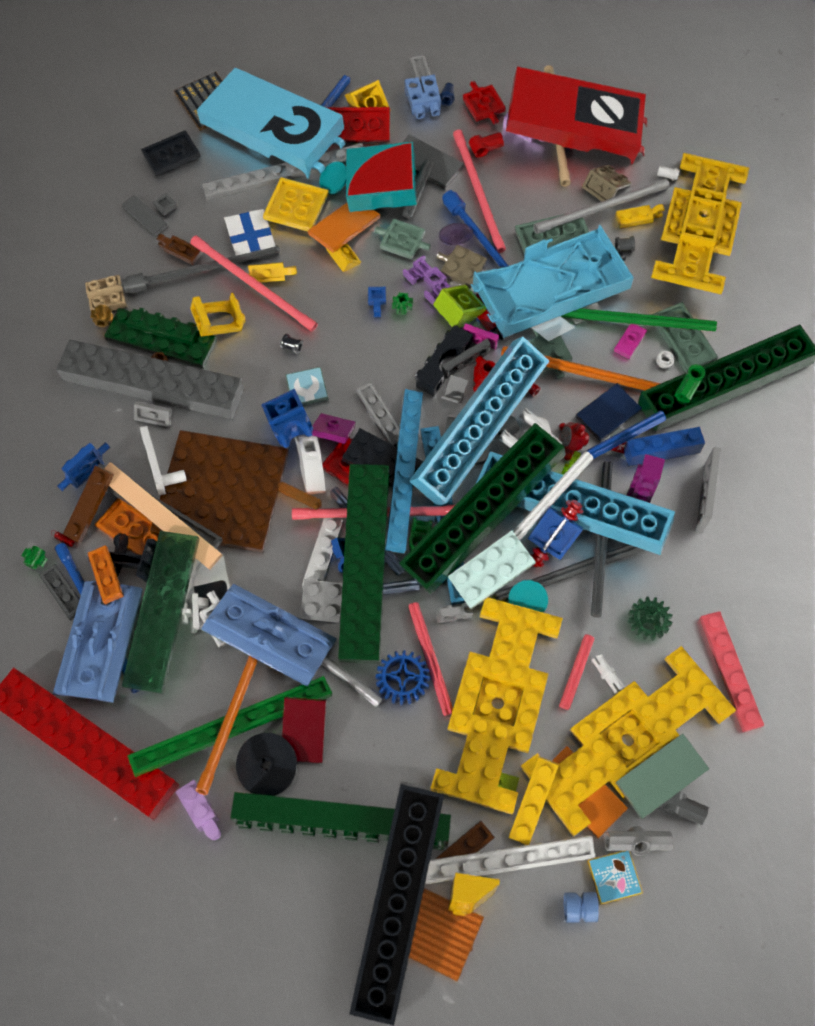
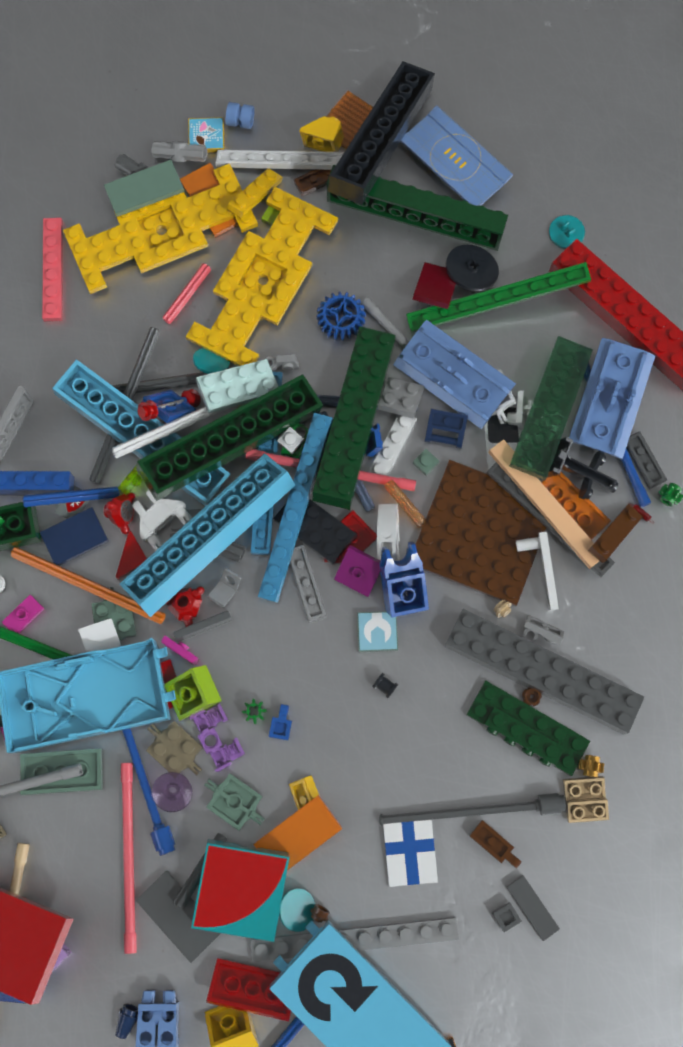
camera: 170 degrees left, 10 degrees up
blue plate [57,442,110,491] -> none
orange tile [88,545,124,604] -> none
black plate [141,130,201,176] -> none
lavender brick [175,780,221,840] -> none
coral piece [190,235,318,332] -> none
yellow panel [190,293,246,336] -> none
orange piece [195,656,258,795] -> none
yellow plate [248,262,297,283] -> none
yellow plate [263,177,328,232] -> none
coral axle [408,602,453,716] -> none
black arch [415,325,473,397] -> none
red plate [463,81,506,125] -> none
red piece [468,132,504,158] -> none
white pin [591,654,625,695] -> none
magenta brick [626,454,665,503] -> none
clear green gear [628,596,673,641] -> none
none -> red tile [116,531,147,580]
none -> white plate [277,427,305,454]
none -> reddish brown plate [310,904,330,923]
none -> medium blue hinge [401,105,513,206]
none -> sand green plate [413,449,440,476]
none -> dark blue plate [424,409,468,449]
none -> tan plate [493,600,511,618]
none -> teal piece [549,215,585,249]

